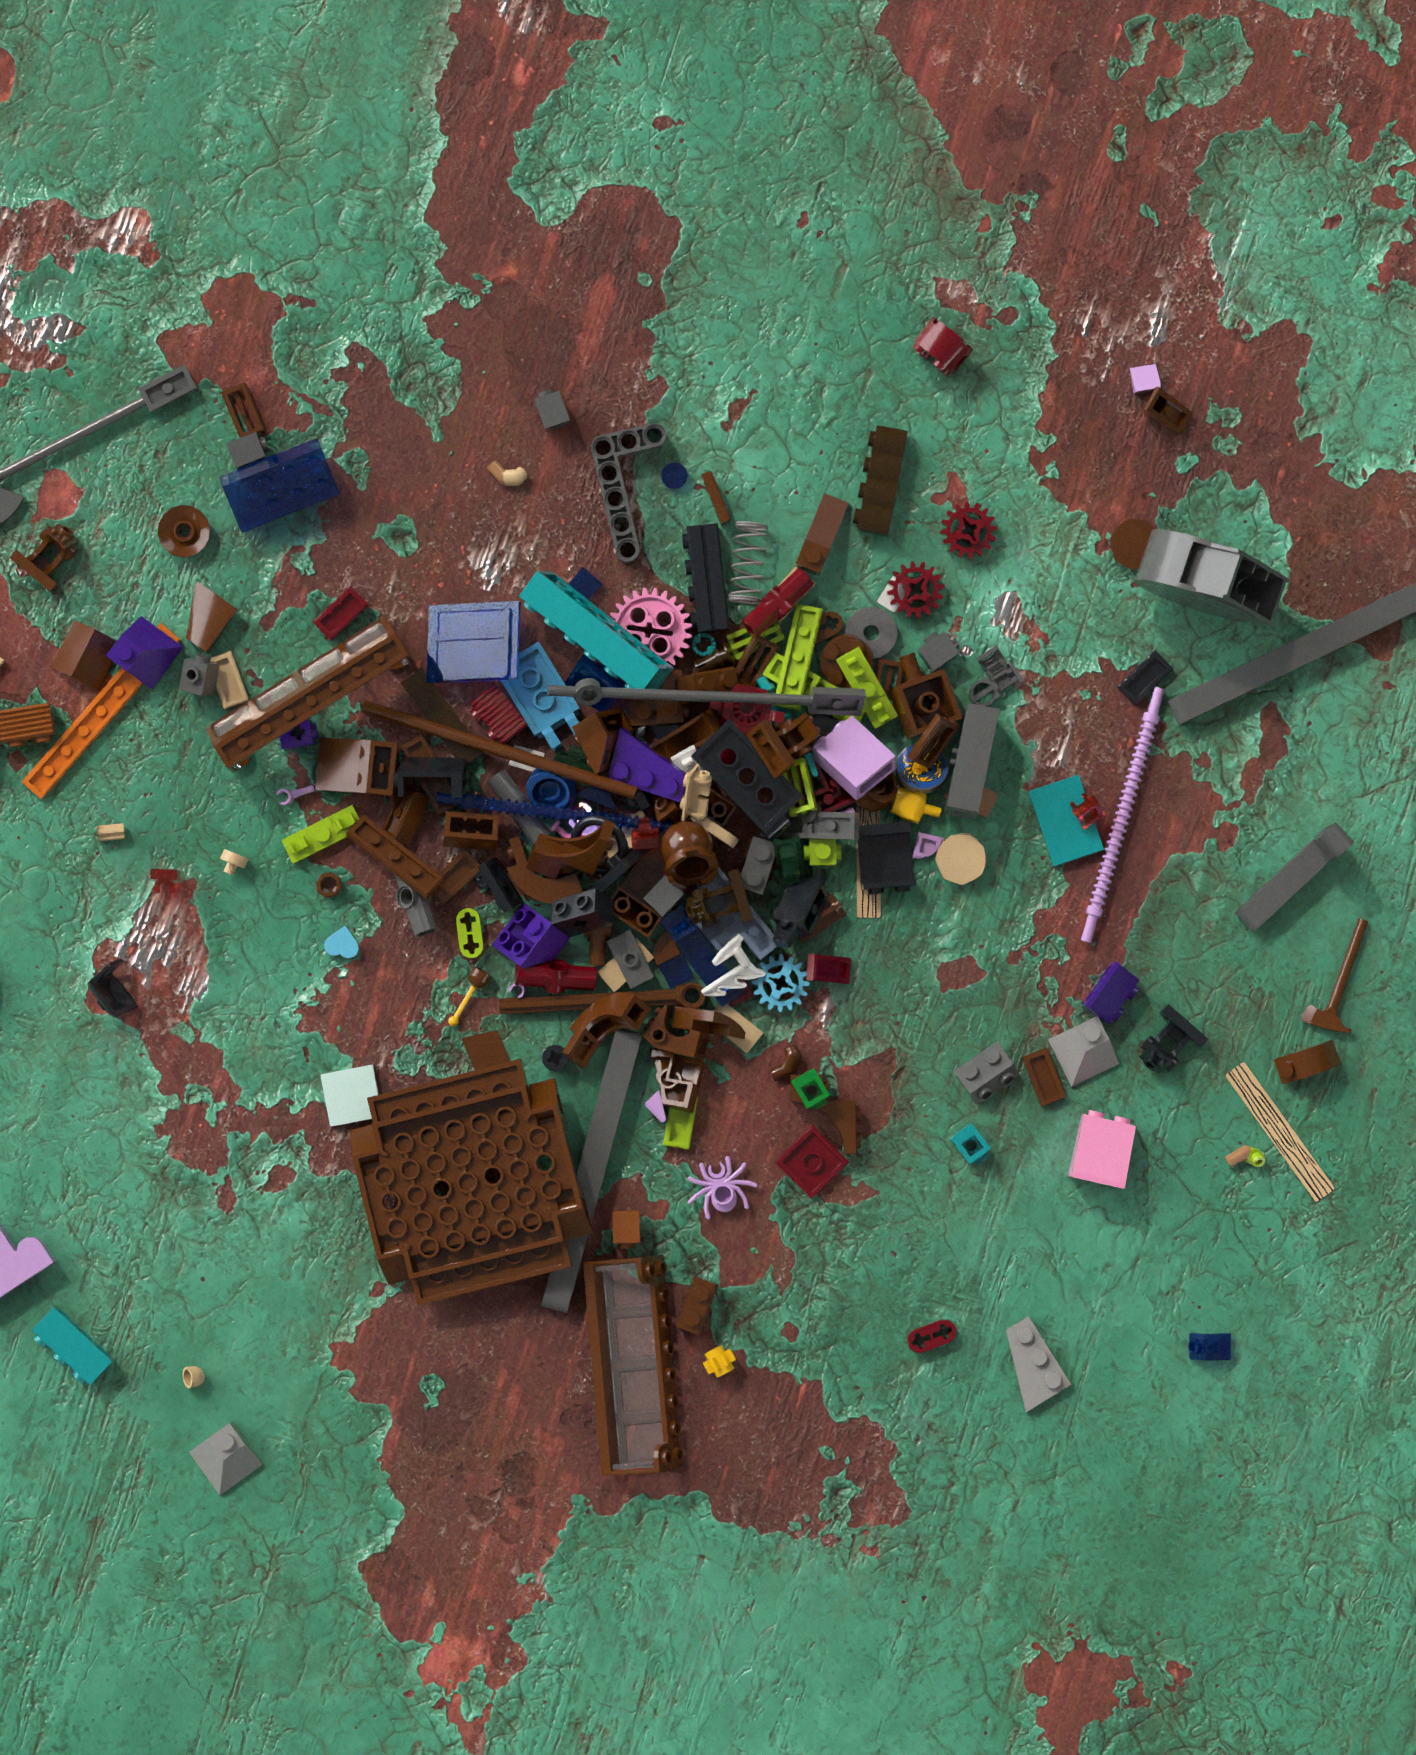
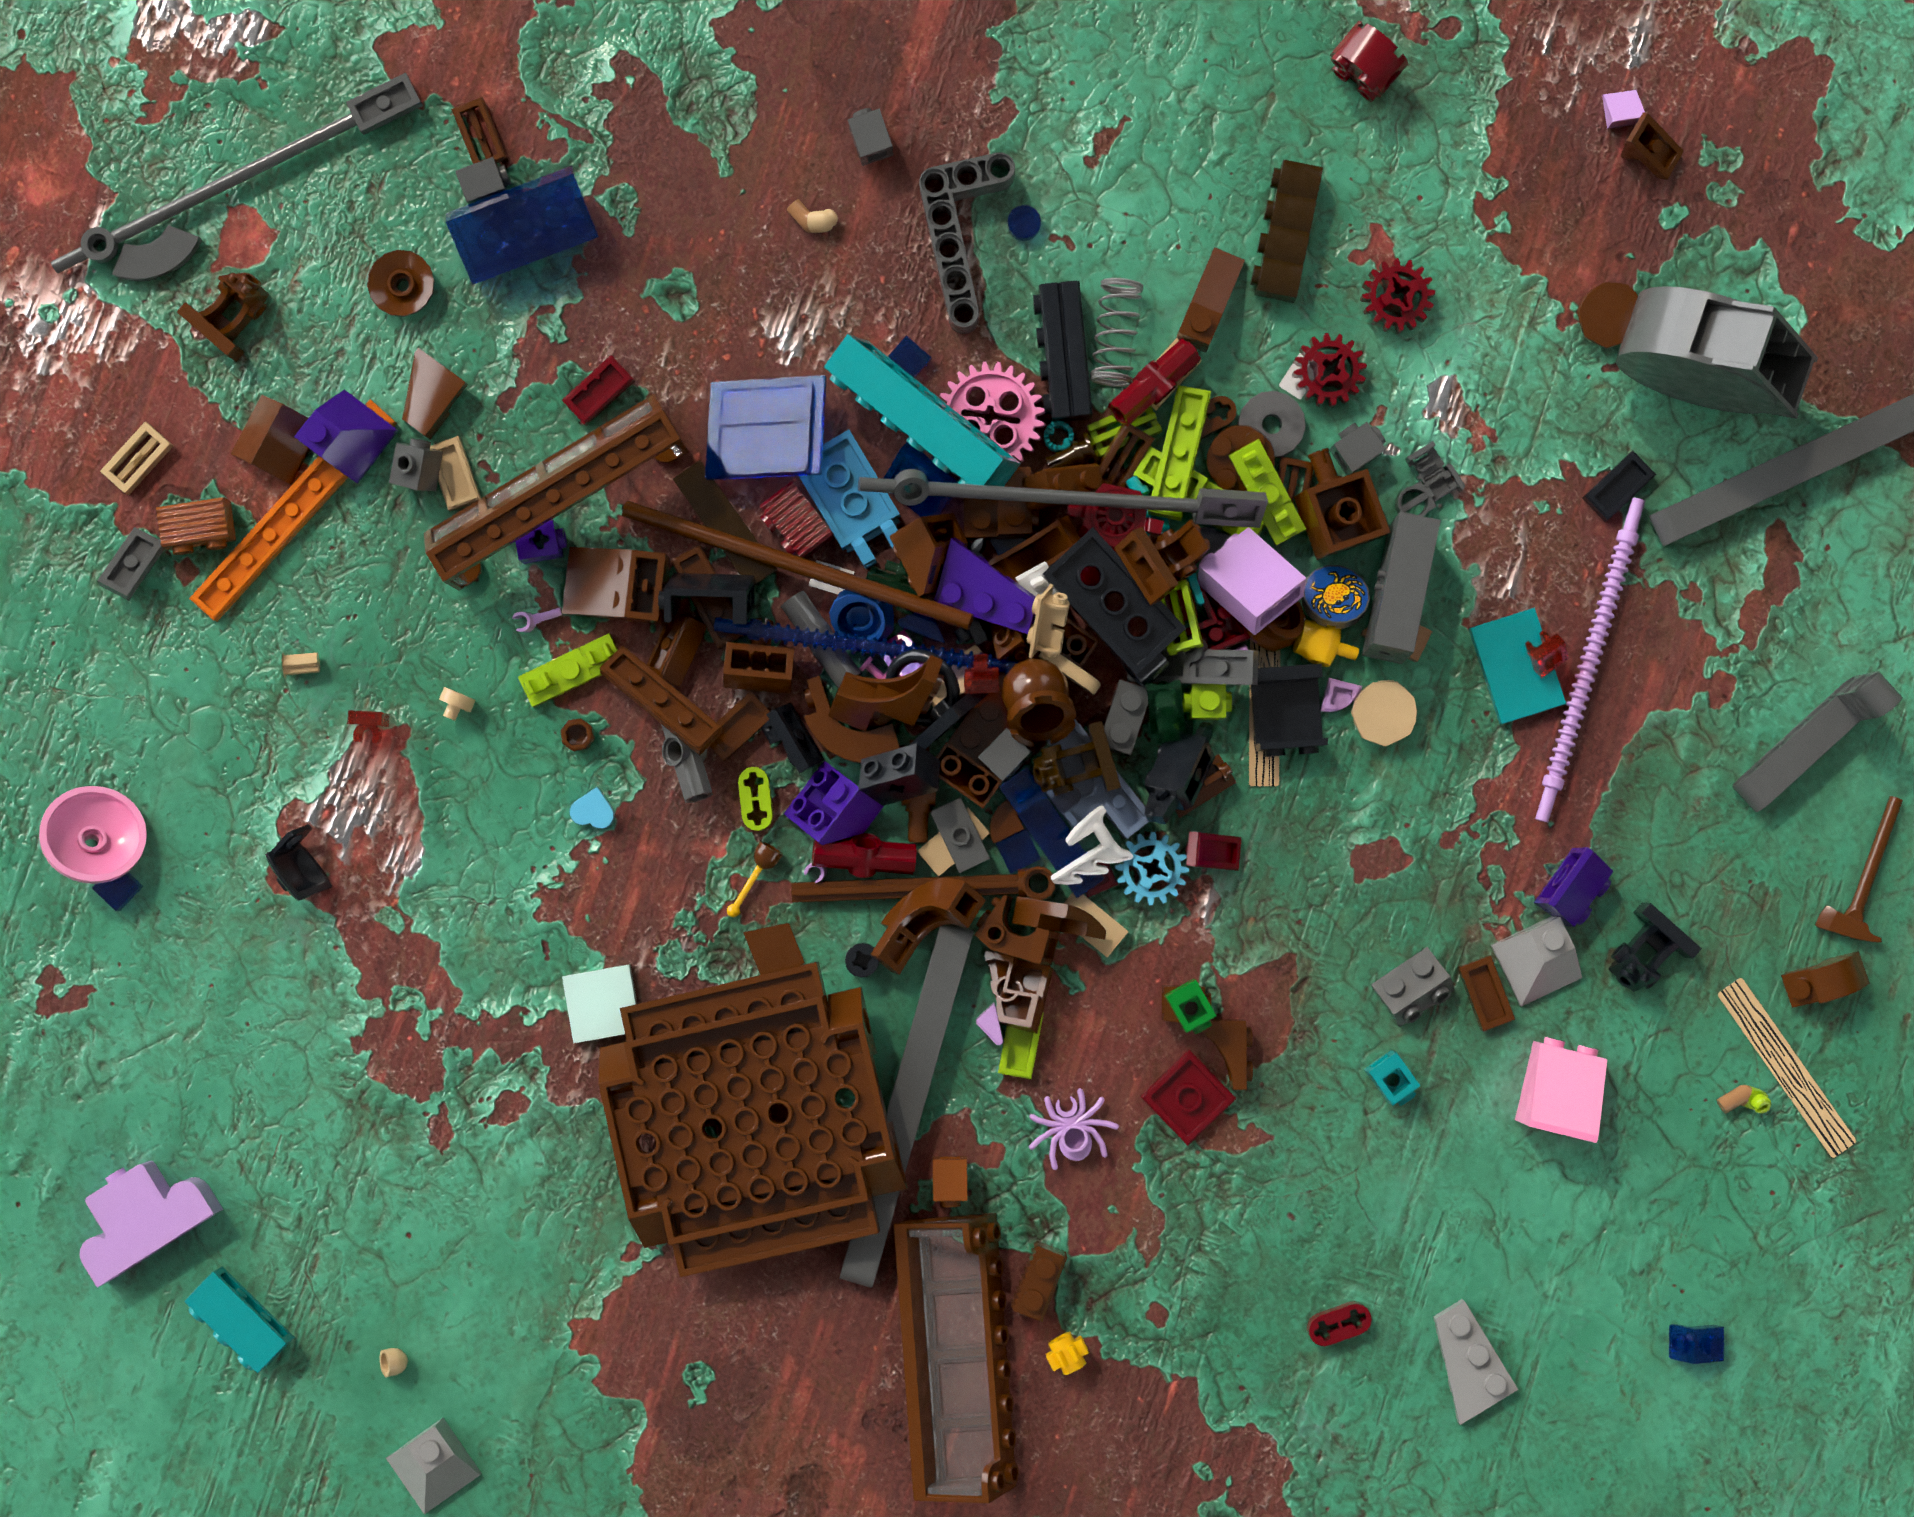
camera: 10 degrees right, 0 degrees up
reddish brown tile [701,471,731,526] -> none
reddish brown arm [770,1045,802,1081] -> none
reddish brown tile [908,713,960,769] -> none

